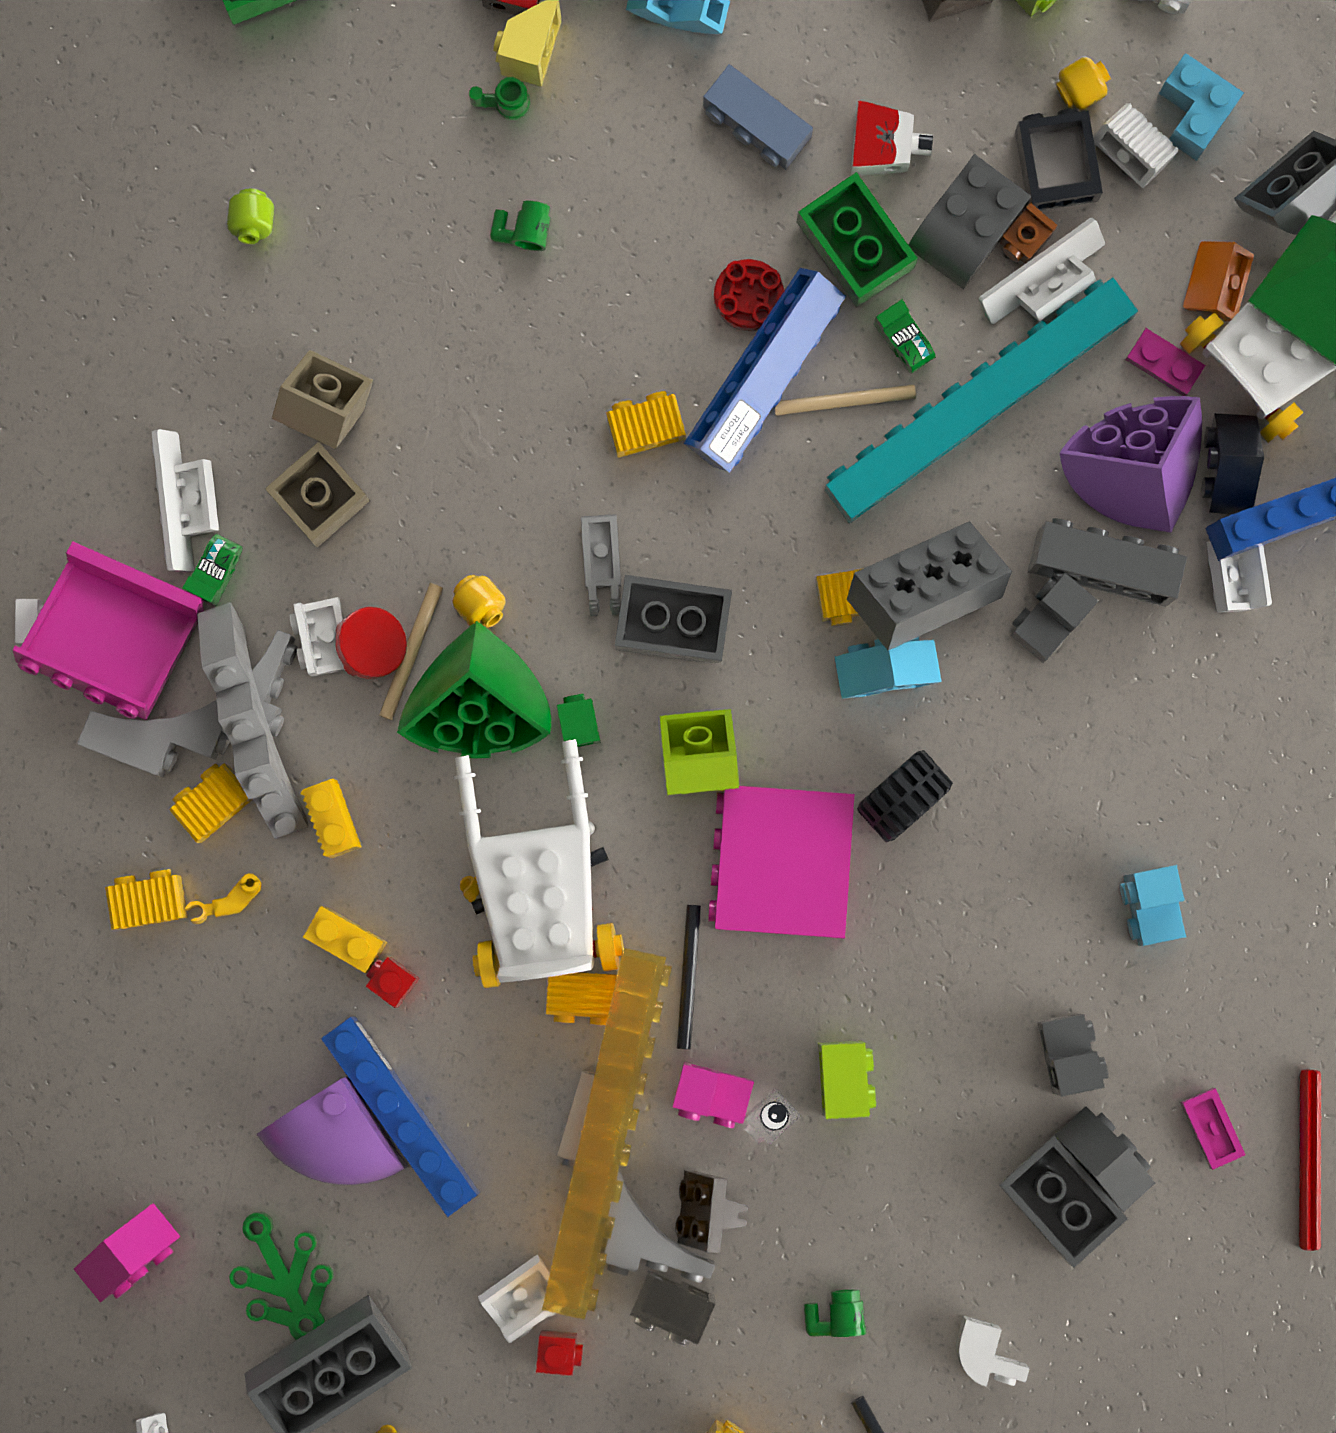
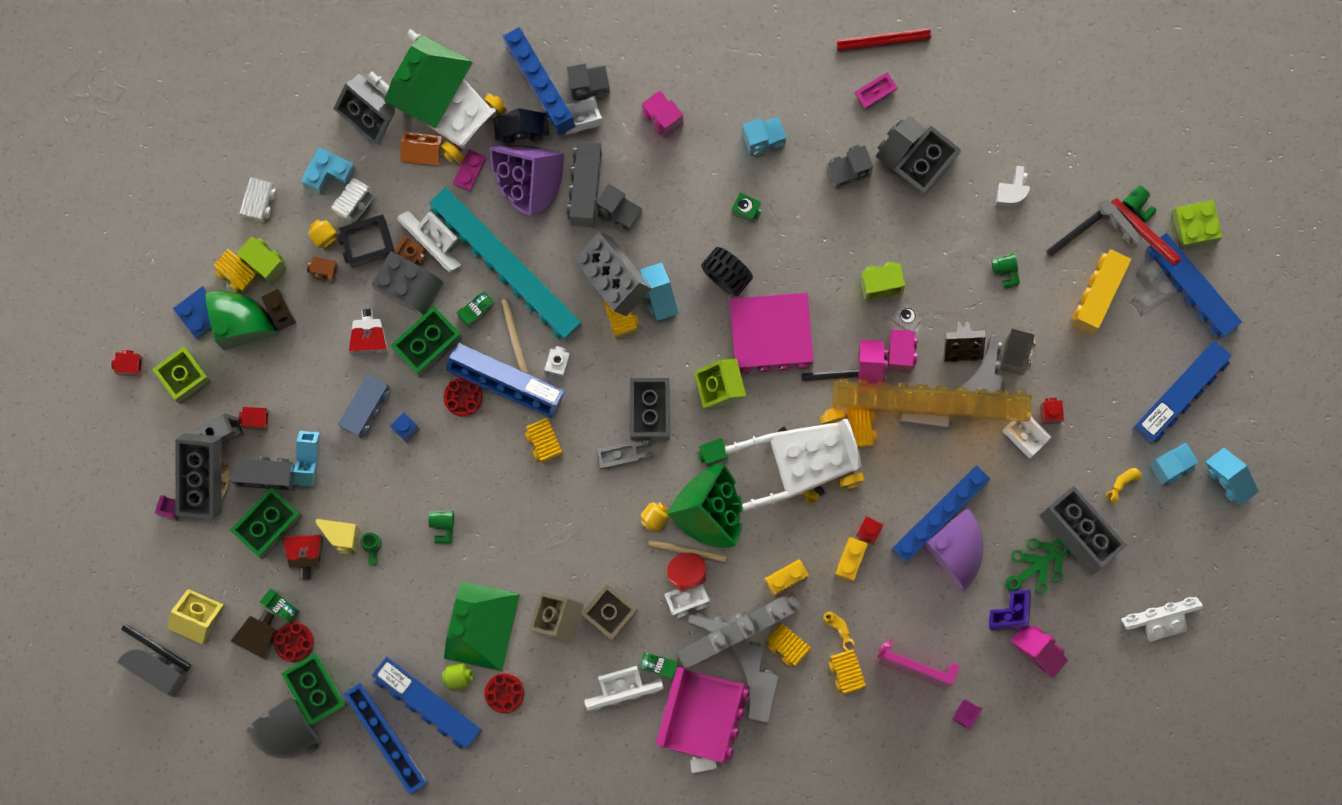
camera: 100 degrees left, 5 degrees down
none -> dark orange brick [307,256,338,284]
none -> blue brick [344,683,428,795]
none -> blue brick [371,657,482,749]
none -> blue brick [390,412,420,443]
none -> green slope [444,581,520,672]
none -> red tile [484,673,525,714]
none -> white brick [544,346,570,378]
none -> dark grey brick [567,63,610,101]
none -> dark pink brick [641,91,684,138]
none -> green brick [731,192,763,223]
none -> dark pink brick [857,340,888,395]
none -> dark pink panel [877,638,960,690]
none -> magenta panel [952,699,983,730]
none -> dark purple brick [989,590,1031,631]

